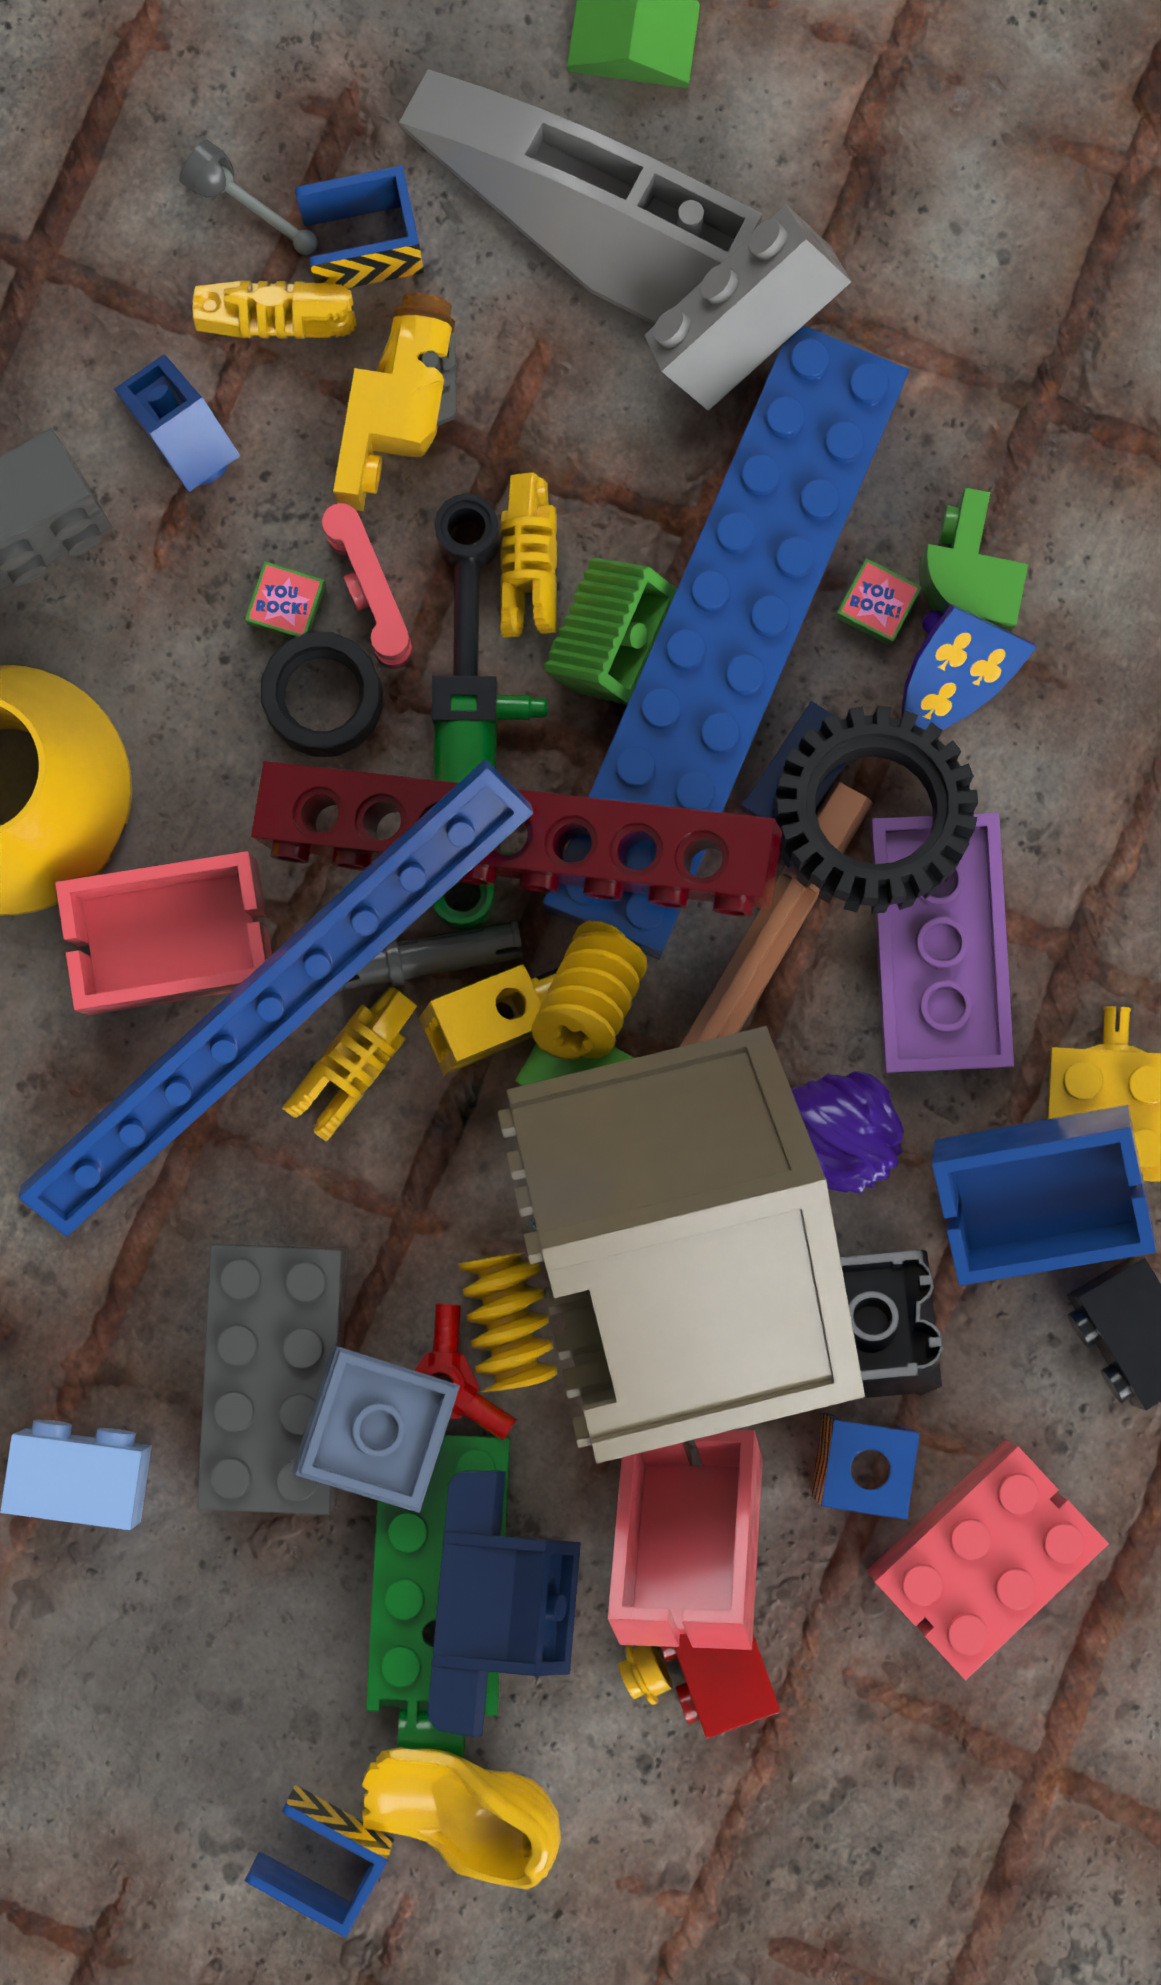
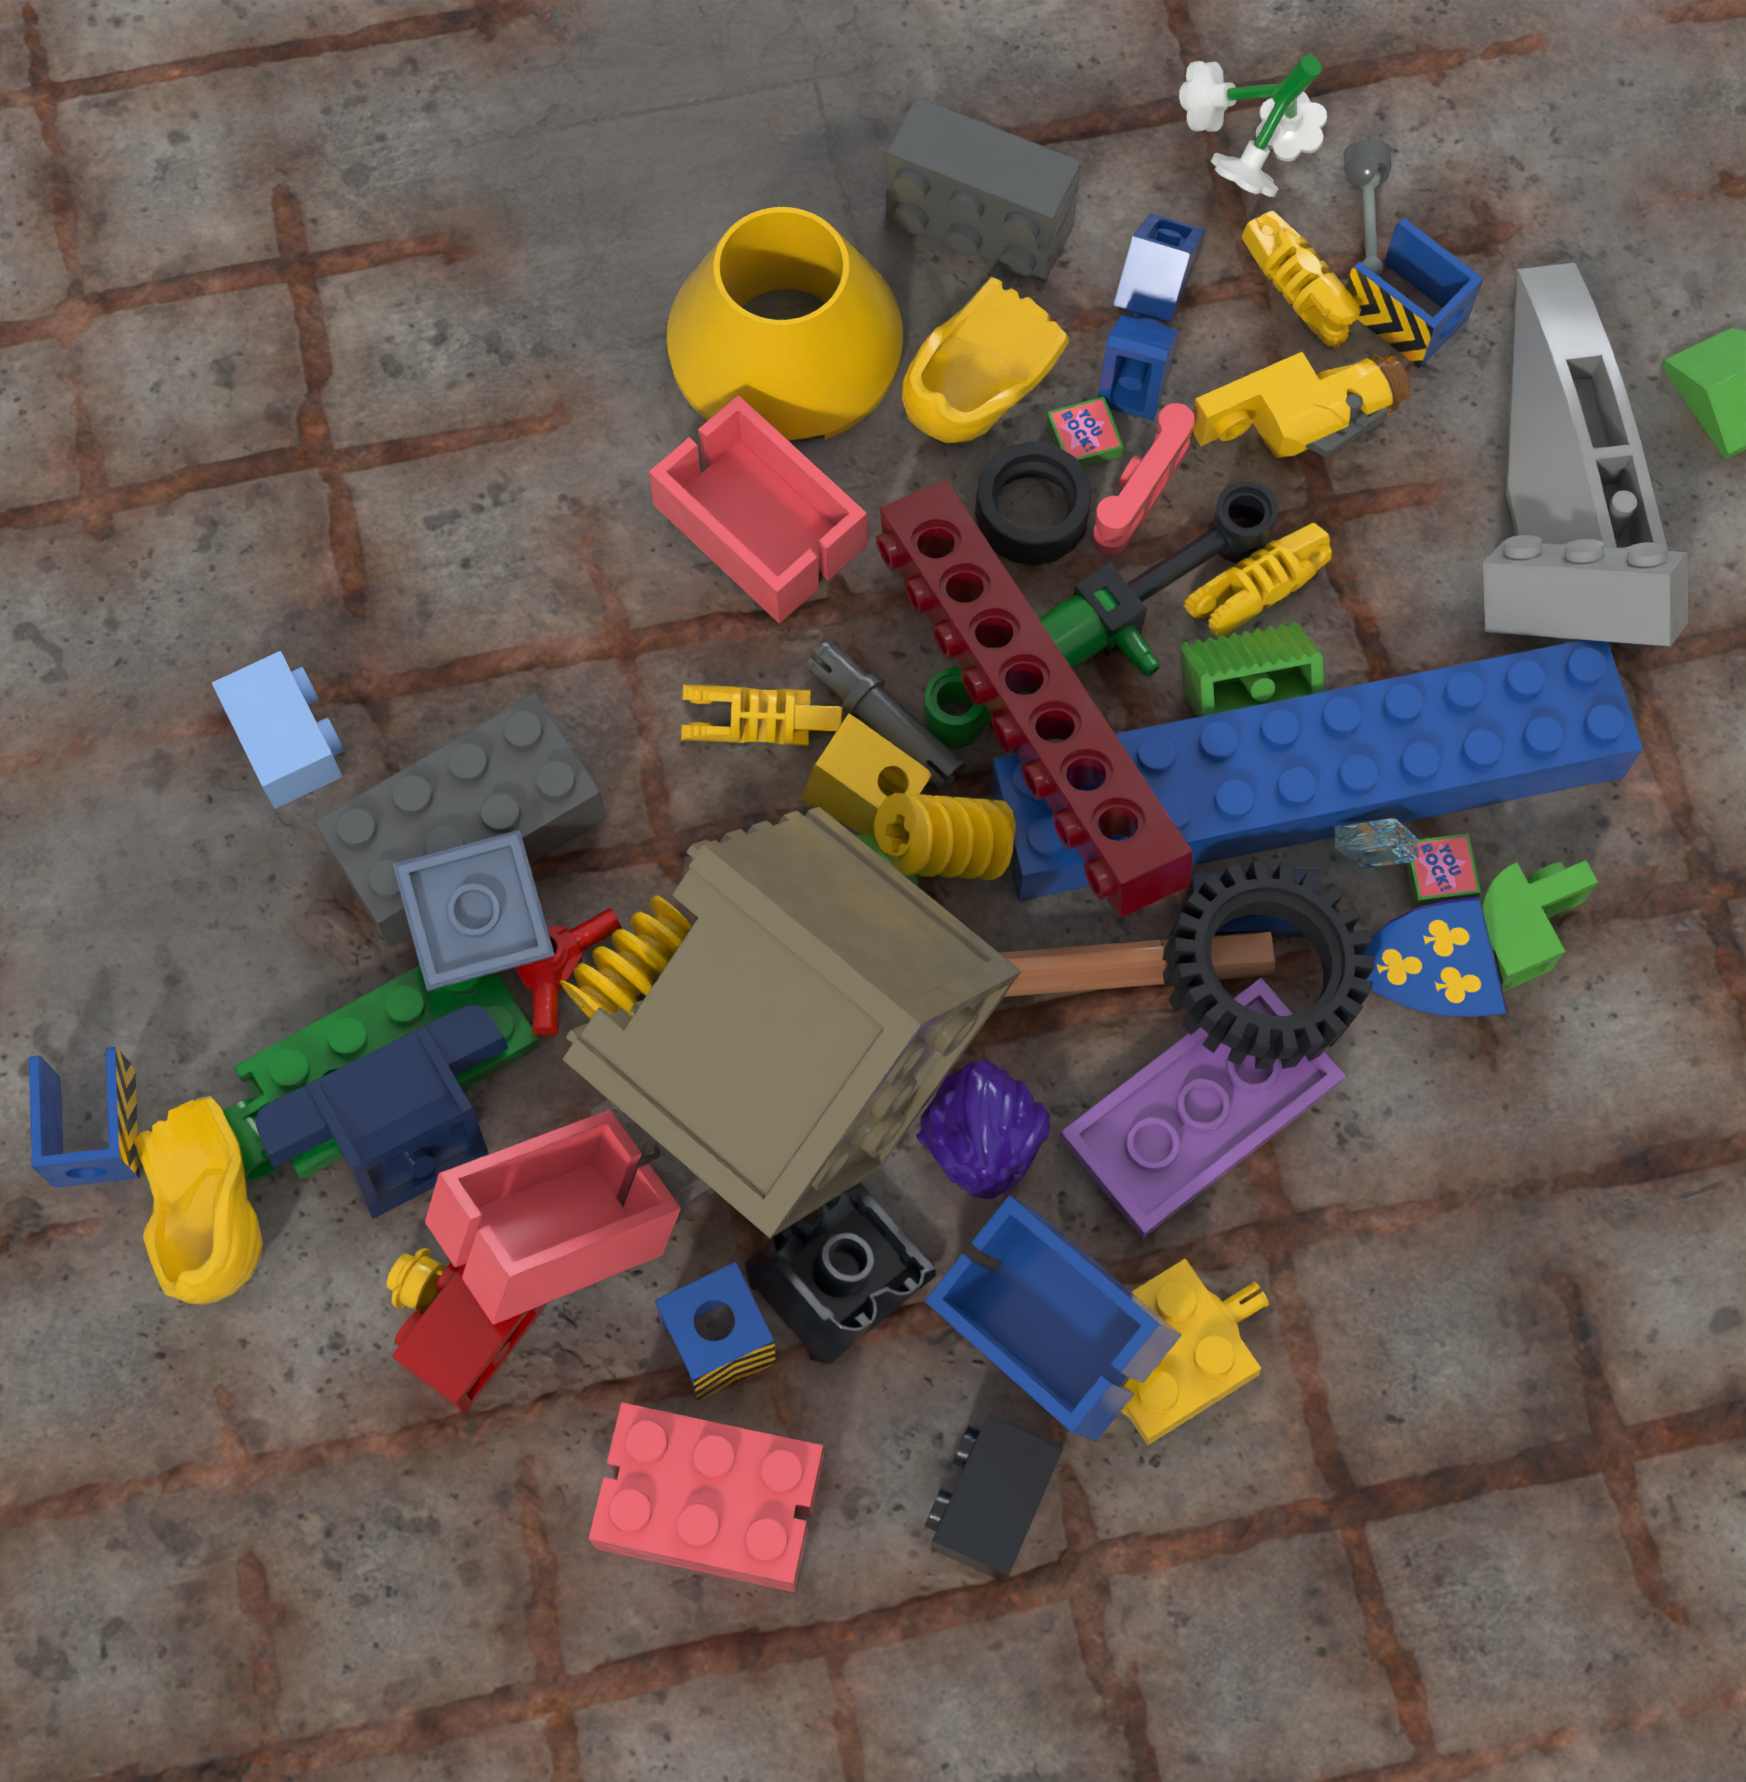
camera: 55 degrees right, 15 degrees down
blue plate [18,759,533,1237] -> none
none -> yellow hair [902,277,1070,443]
none -> blue slope [1098,315,1179,421]
none -> white plant [1179,55,1327,197]
none -> clear light blue tile [1334,817,1419,869]

